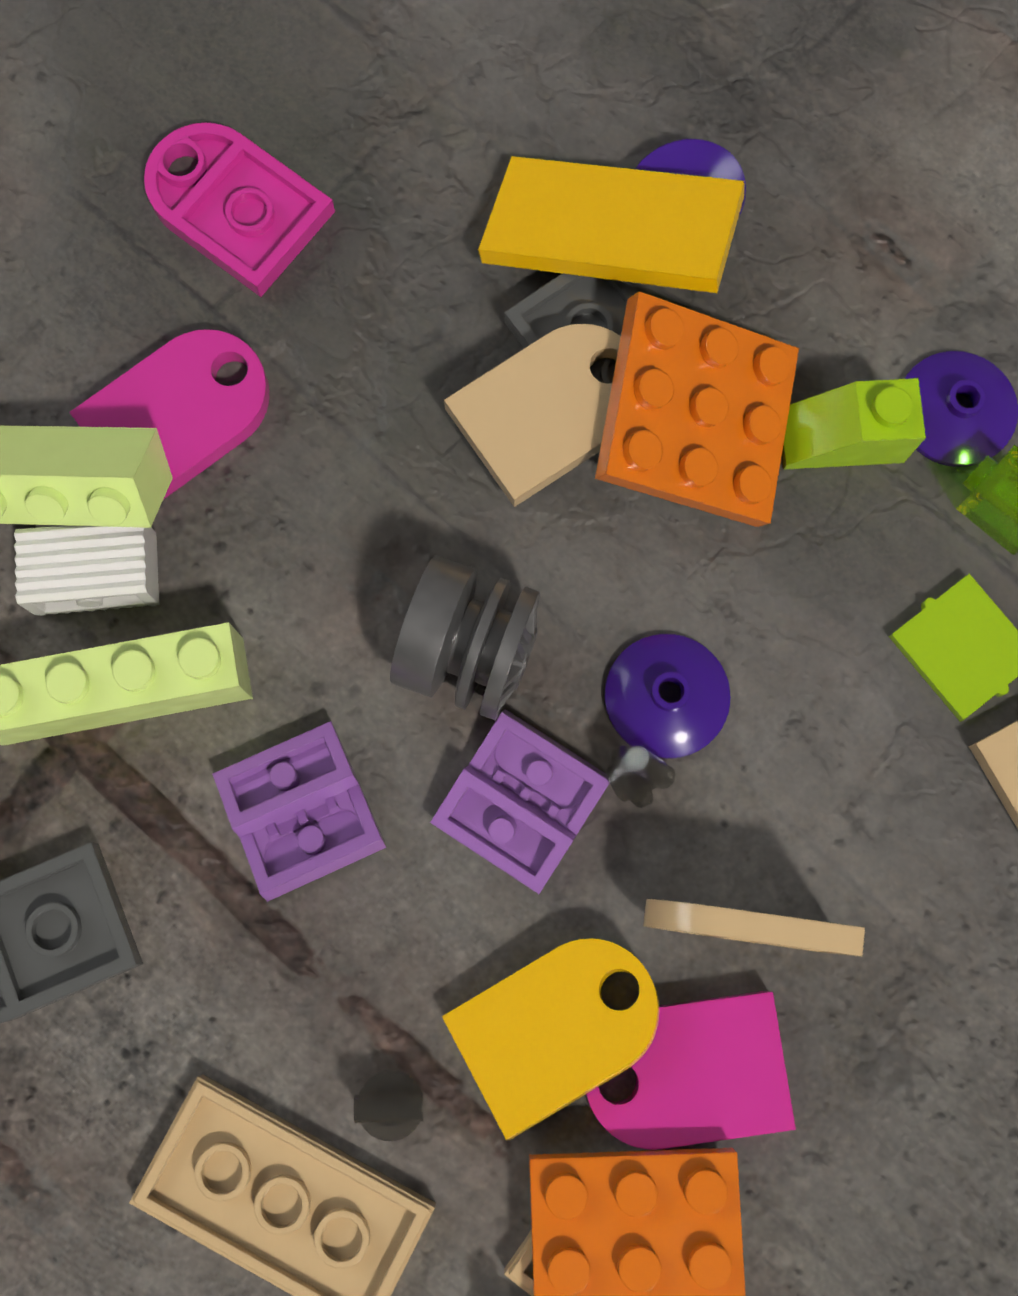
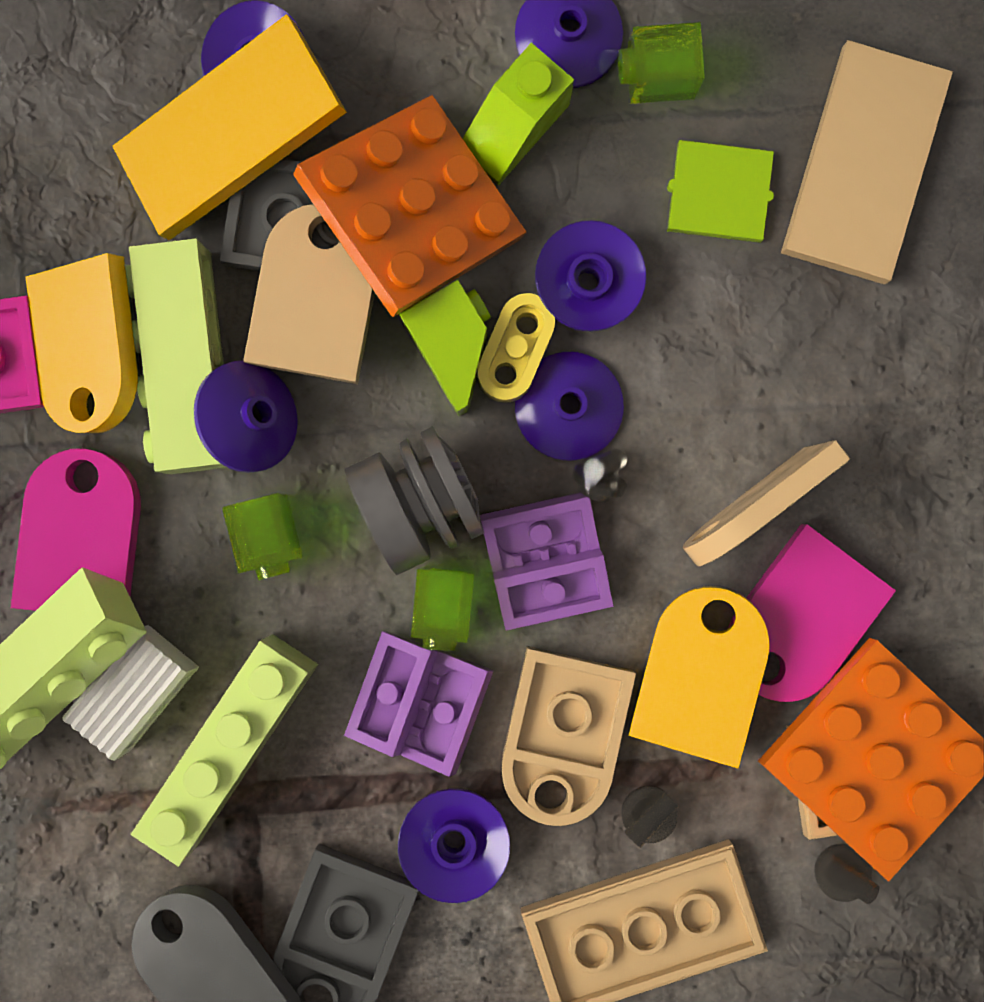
camera: 45 degrees left, 10 degrees up
none -> yellow tile [26,253,138,433]
none -> yellowish green brick [125,238,227,474]
none -> dark purple dish [194,361,298,473]
none -> clear neon green brick [222,493,303,580]
none -> dark purple dish [398,788,510,903]
none -> lime slope [399,280,491,417]
none -> clear neon green brick [411,567,475,651]
none -> light yellow plate [478,293,555,402]
none -> tan tile [502,646,636,826]
none -> dark purple dish [535,220,646,332]

